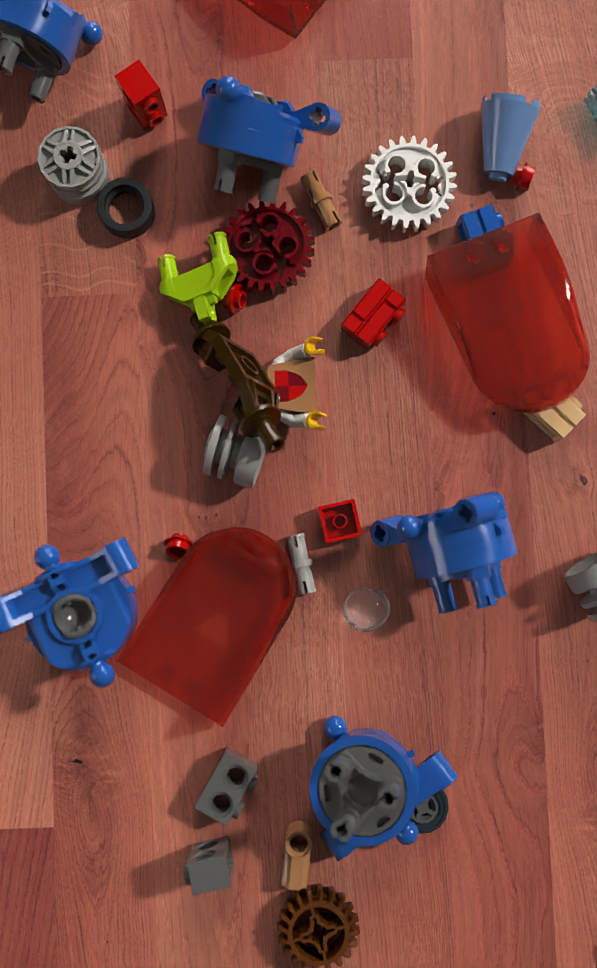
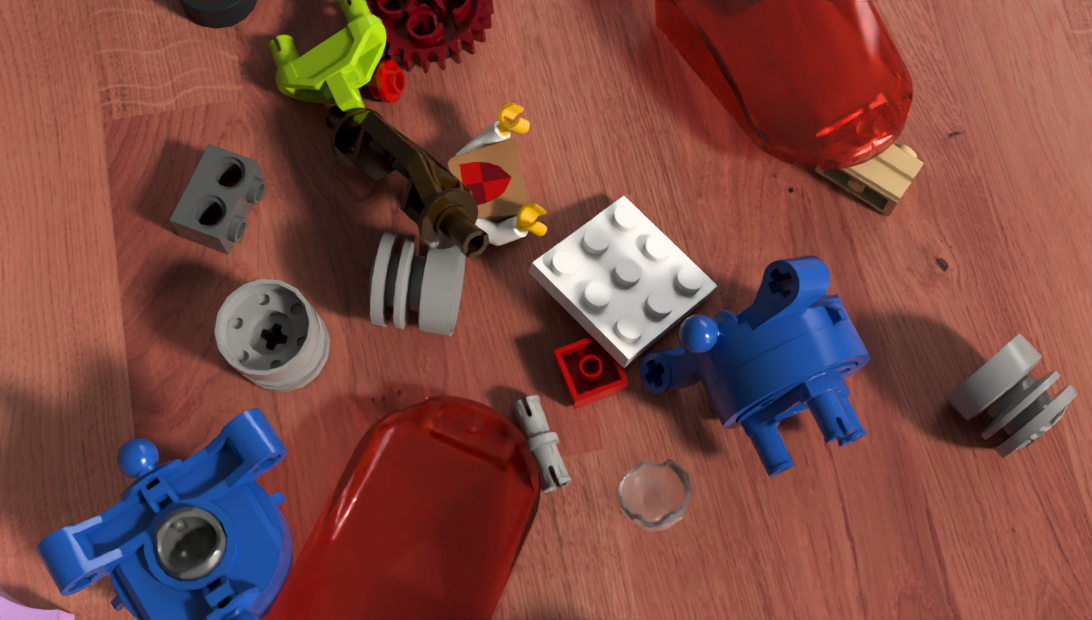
camera: 10 degrees left, 15 degrees down
red plate [164,533,193,559] -> none
red brick [340,278,406,350] -> none
none -> dark grey brick [170,144,266,255]
none -> light grey wheel [214,279,330,392]
none -> white plate [528,196,718,368]

